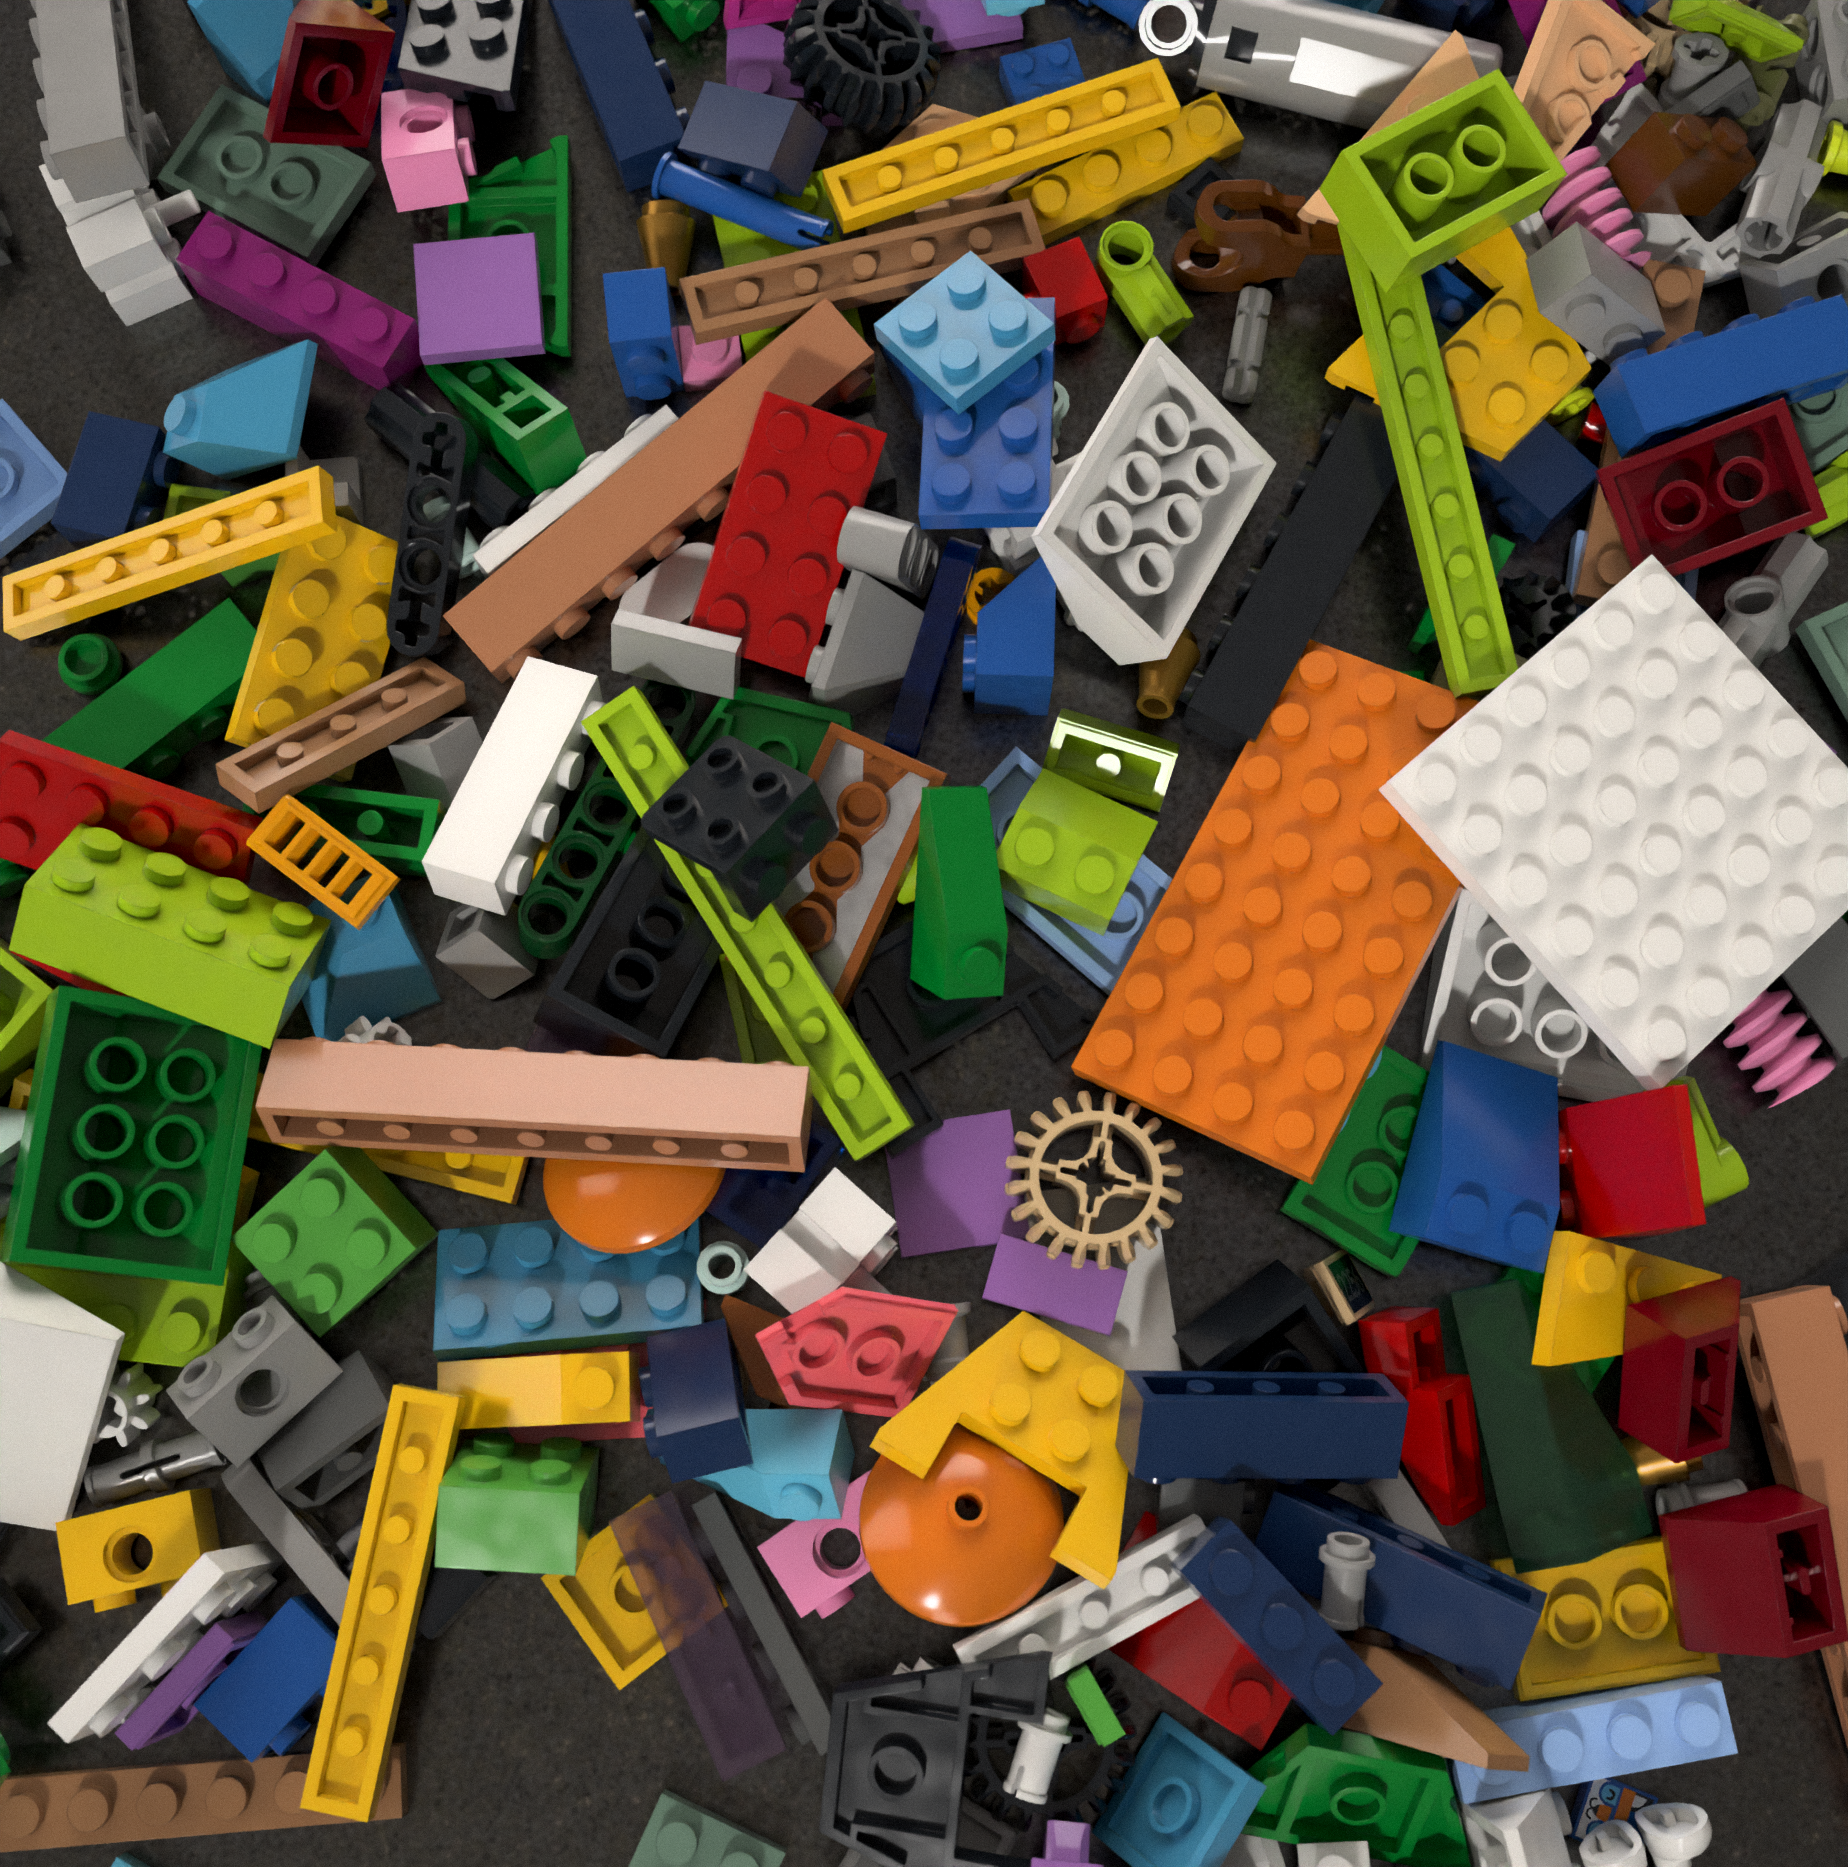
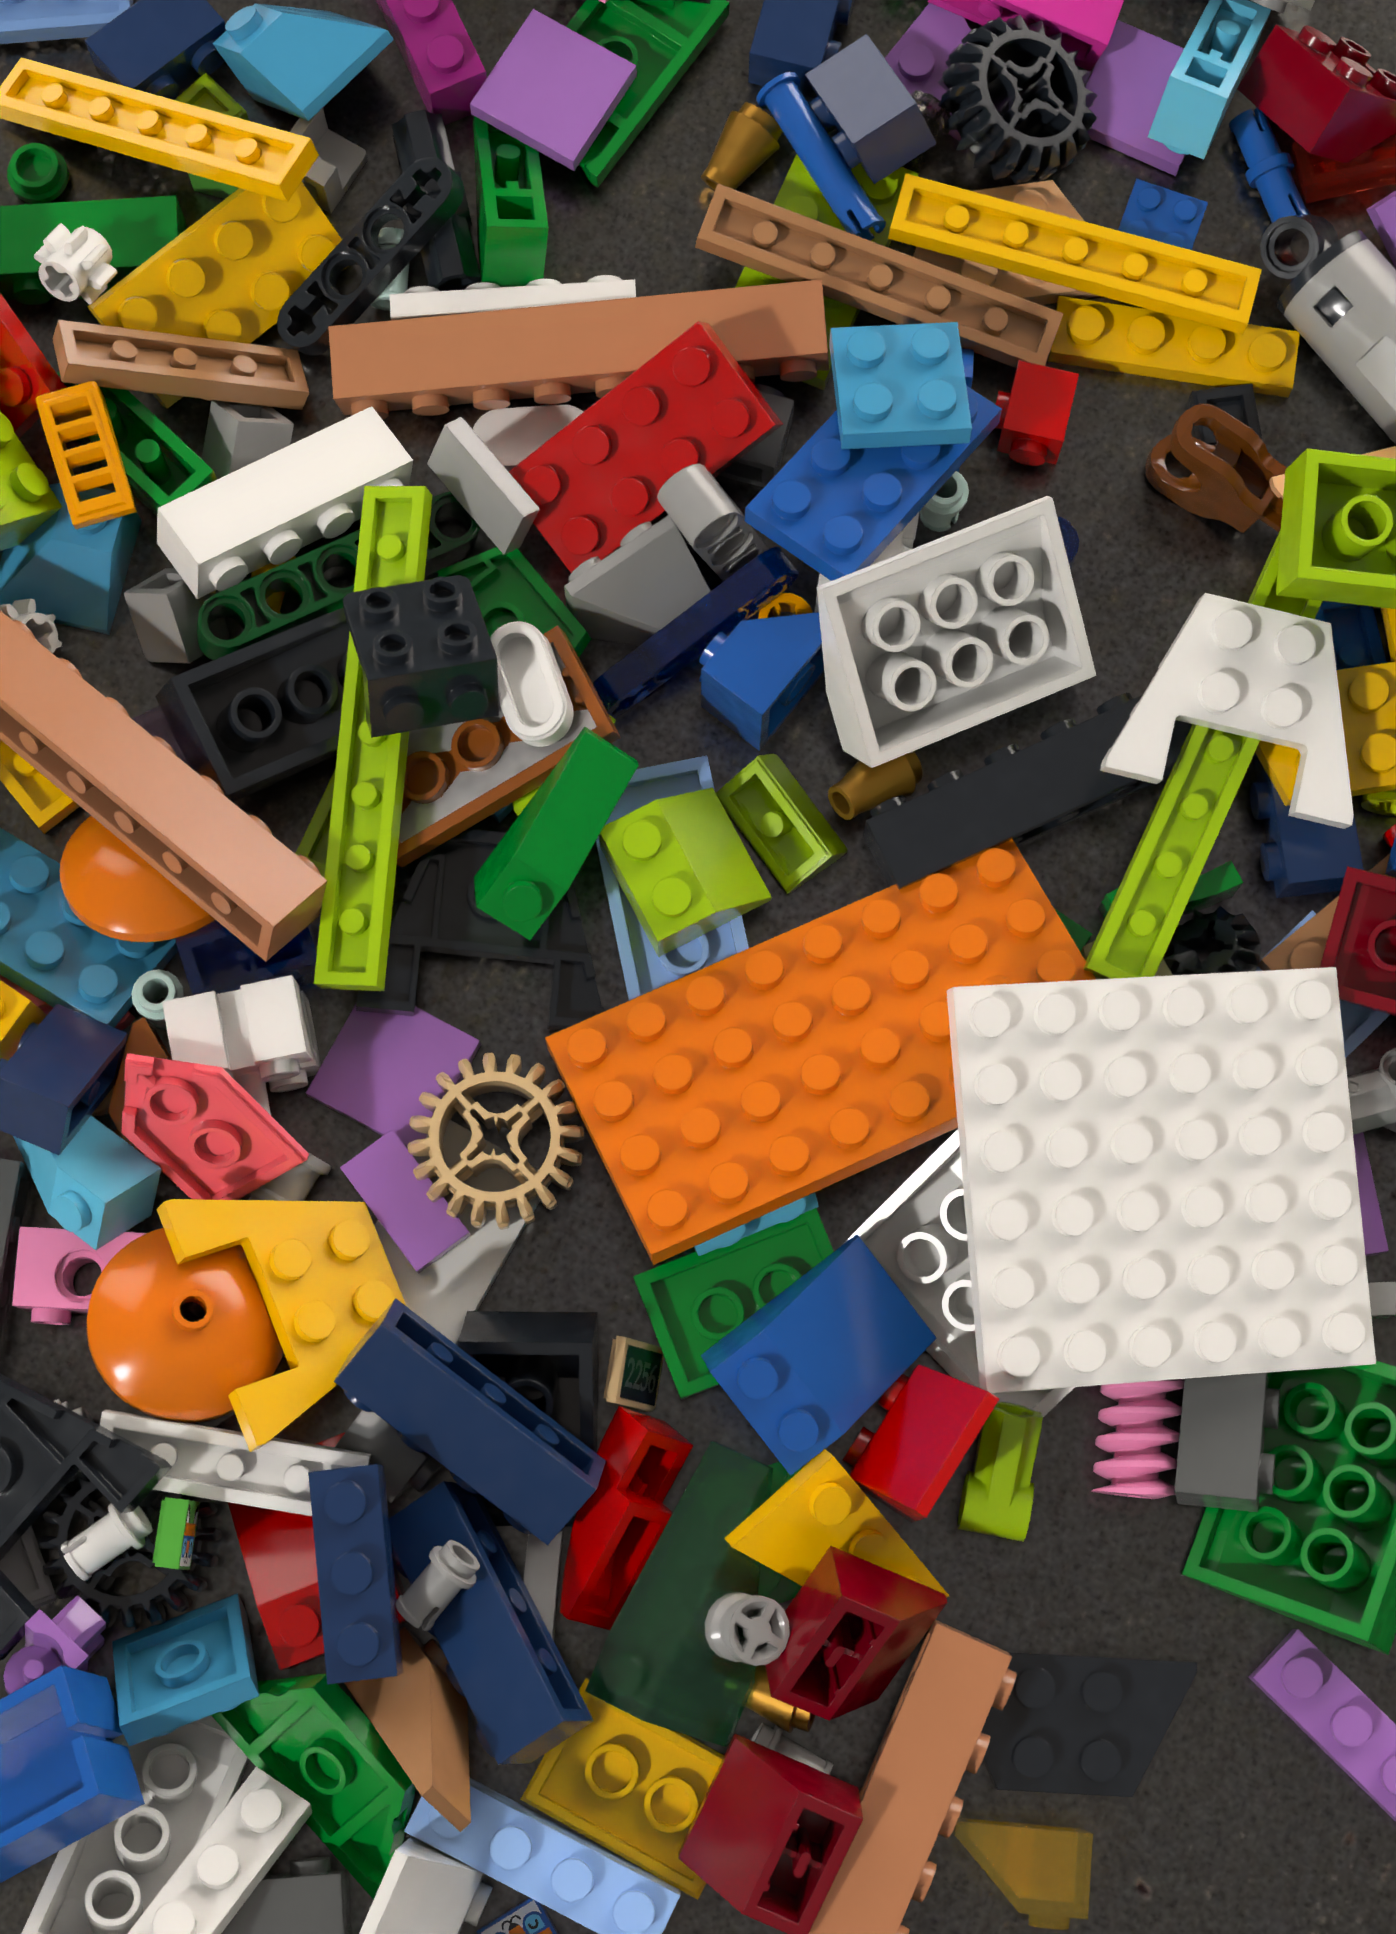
camera: 35 degrees right, 0 degrees up
blue brick [603,267,685,400] -> none
bright pink plate [678,325,743,392] -> none
lime piece [1093,220,1194,345] -> none
light grey axle [1222,286,1272,404] -> none
none -> white gear [34,223,117,305]
none -> white tile [490,621,574,747]
none -> light grey wheel [705,1592,790,1666]
none -> white wing [1100,593,1354,829]

